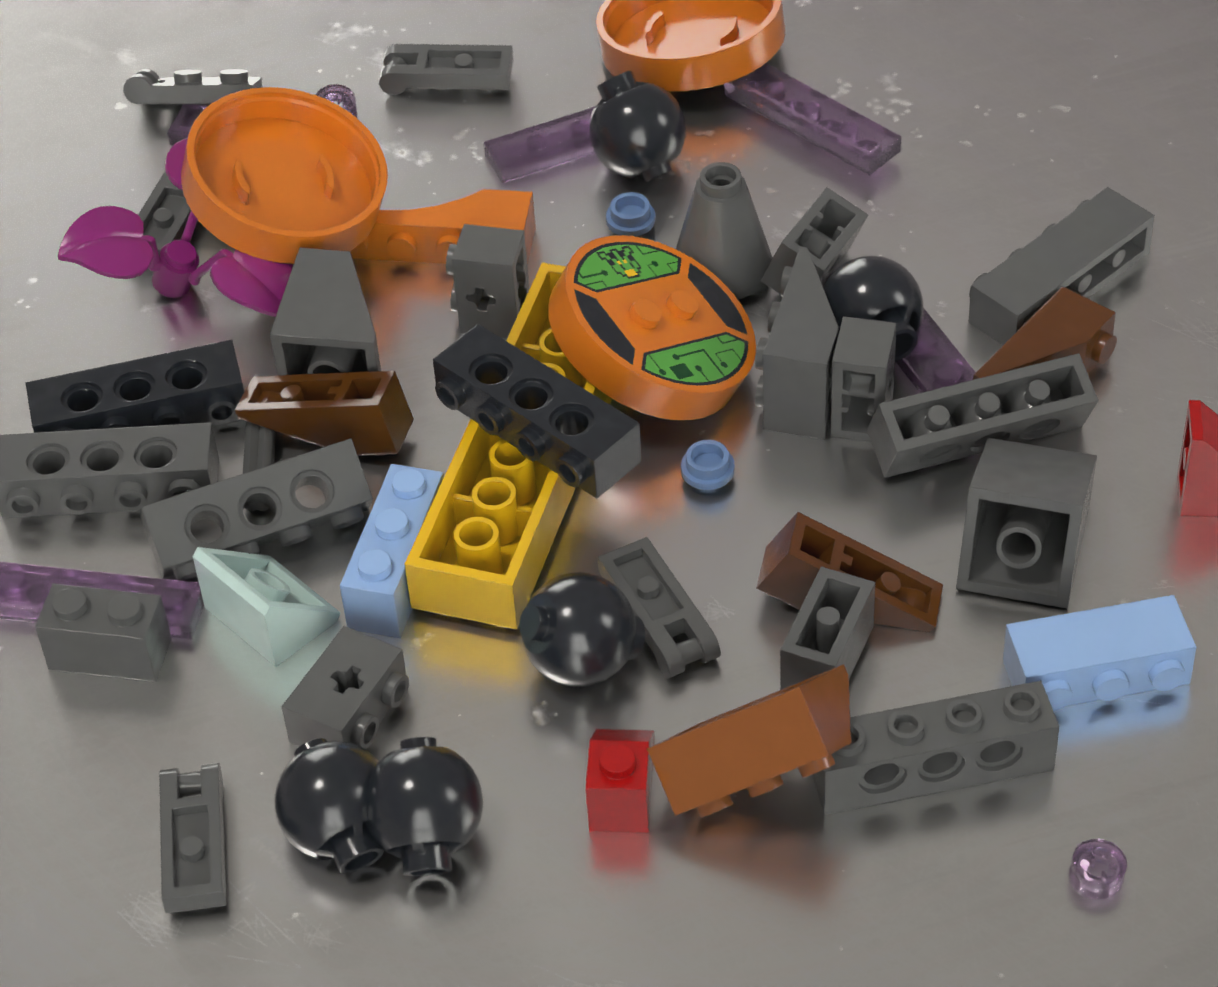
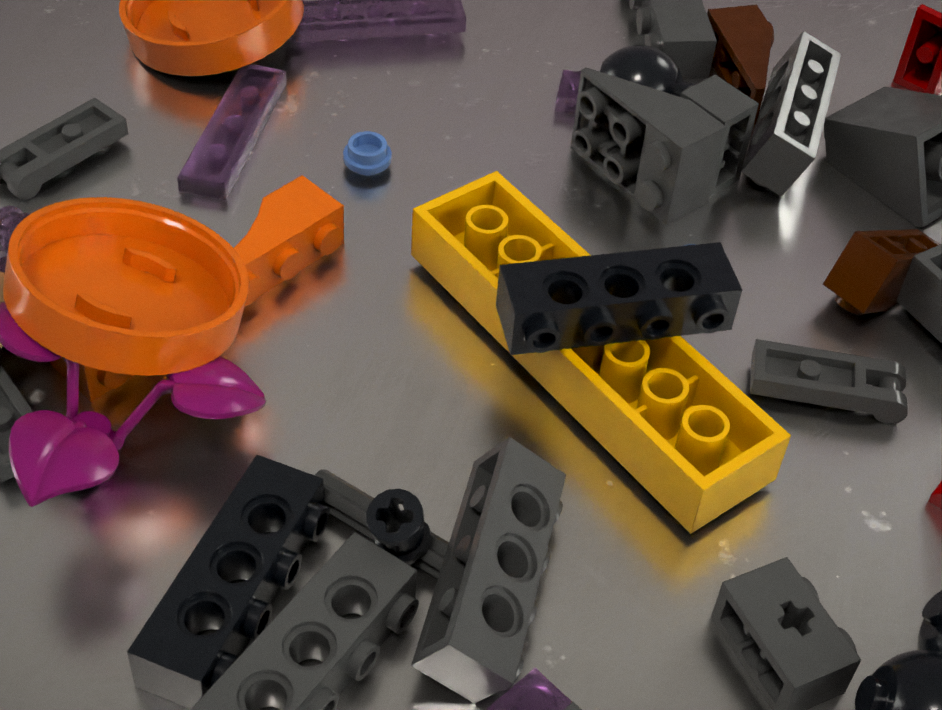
camera: 60 degrees left, 0 degrees up
light aqua slope [193,547,341,667] -> none
reddish brown slope [235,370,414,456] -> none
dark grey slope [270,248,381,375] -> none
light blue brick [340,464,444,639] -> none
dark grey brick [446,224,529,339] -> none
black brick [519,572,645,687] -> none
orange piece [548,235,756,421] -> none
black brick [589,71,686,183] -> none
dark grey cone [676,162,773,299] -> none
dark grey brick [761,187,868,294] -> none
none -> black bush [366,489,431,565]

